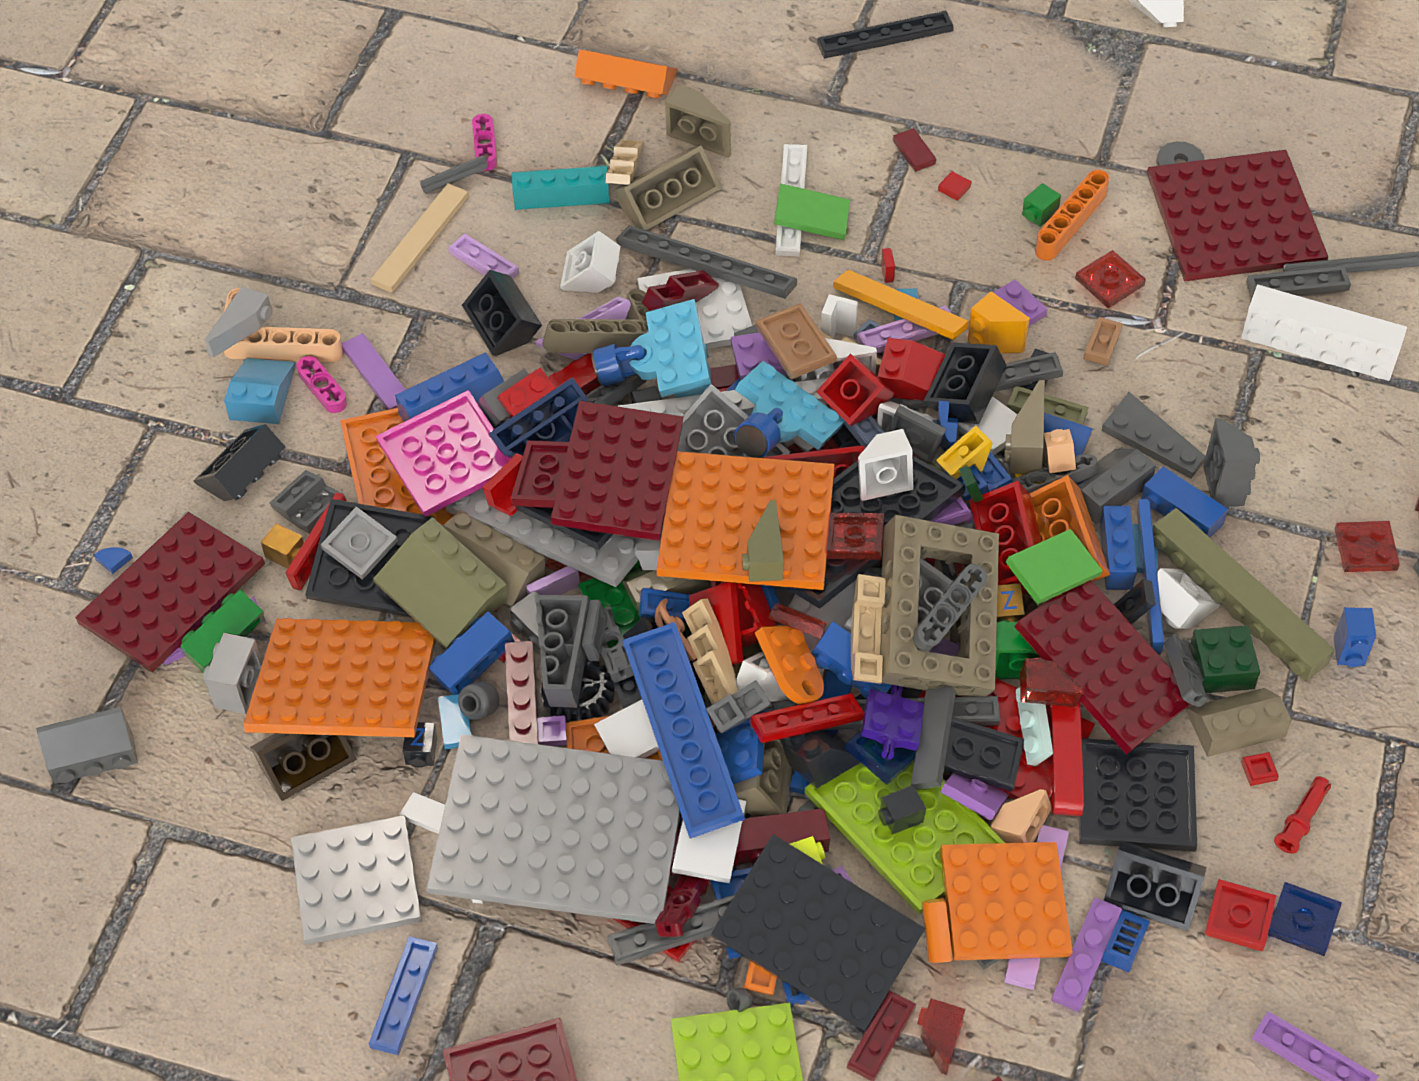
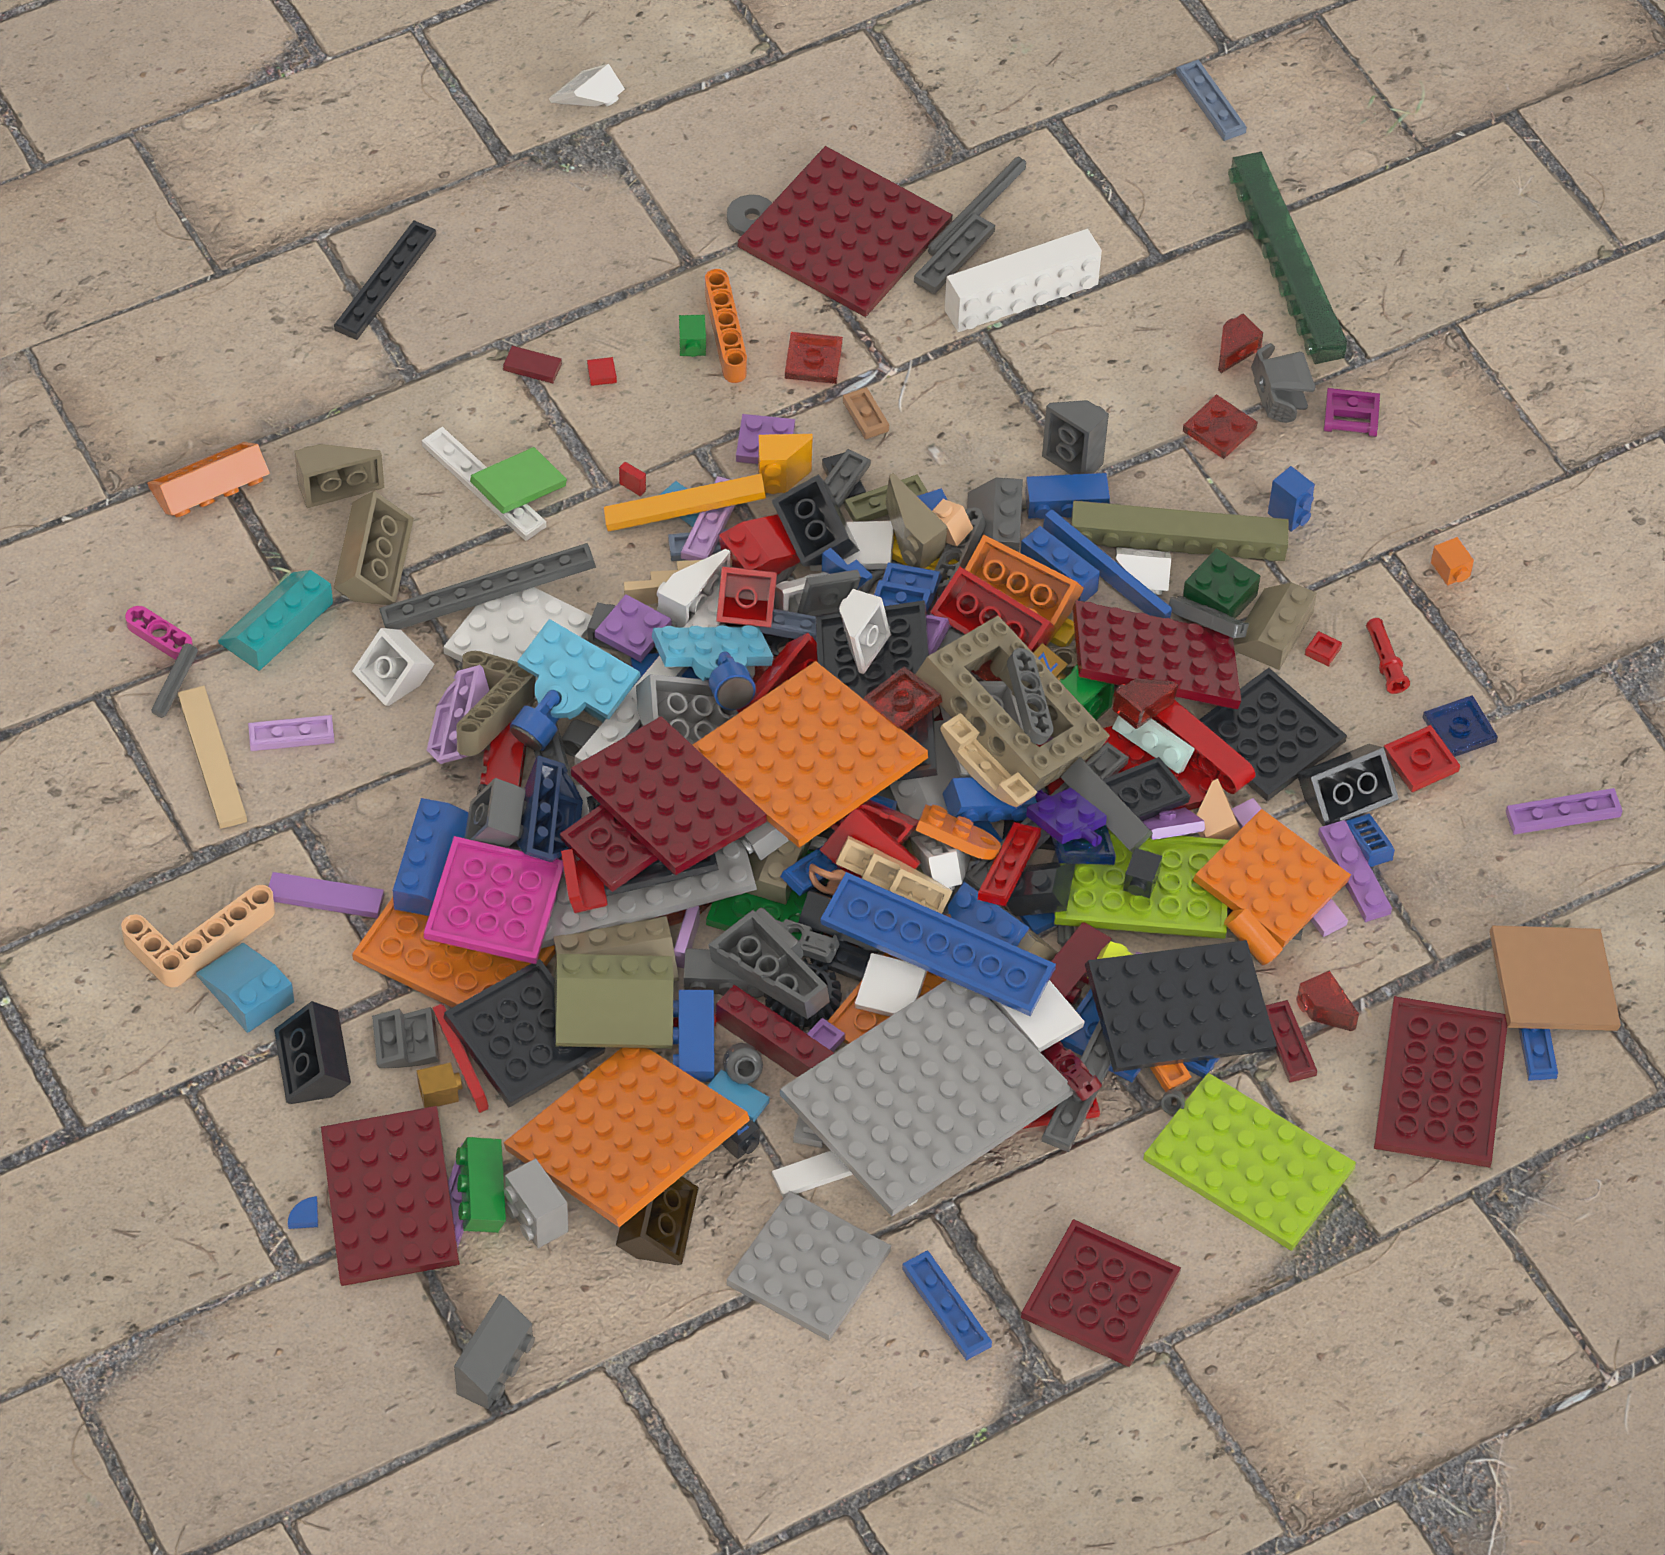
camera: 50 degrees left, 0 degrees up
light grey slope [205,286,272,358] -> none
dark pink beam [296,356,347,413] -> none
light grey plate [321,507,398,580] -> none
black slope [462,270,542,356] -> none
red plate [497,367,556,418] -> none
tan slope [606,140,644,185] -> none
dark red slope [642,270,719,311] -> none
dark grey slope [706,680,772,734] -> none
olive slope [742,500,784,582] -> none
medium nougat tile [756,303,837,379] -> none
clear red tile [769,603,827,639] -> none
white panel [821,295,858,339] -> none
yellow slope [936,426,993,479] -> none
dark green tile [959,465,983,503] -> none
bright green tile [1006,529,1103,605] -> none
dark grey wing [1102,392,1205,479] -> none
black plate [1114,579,1156,625] -> none

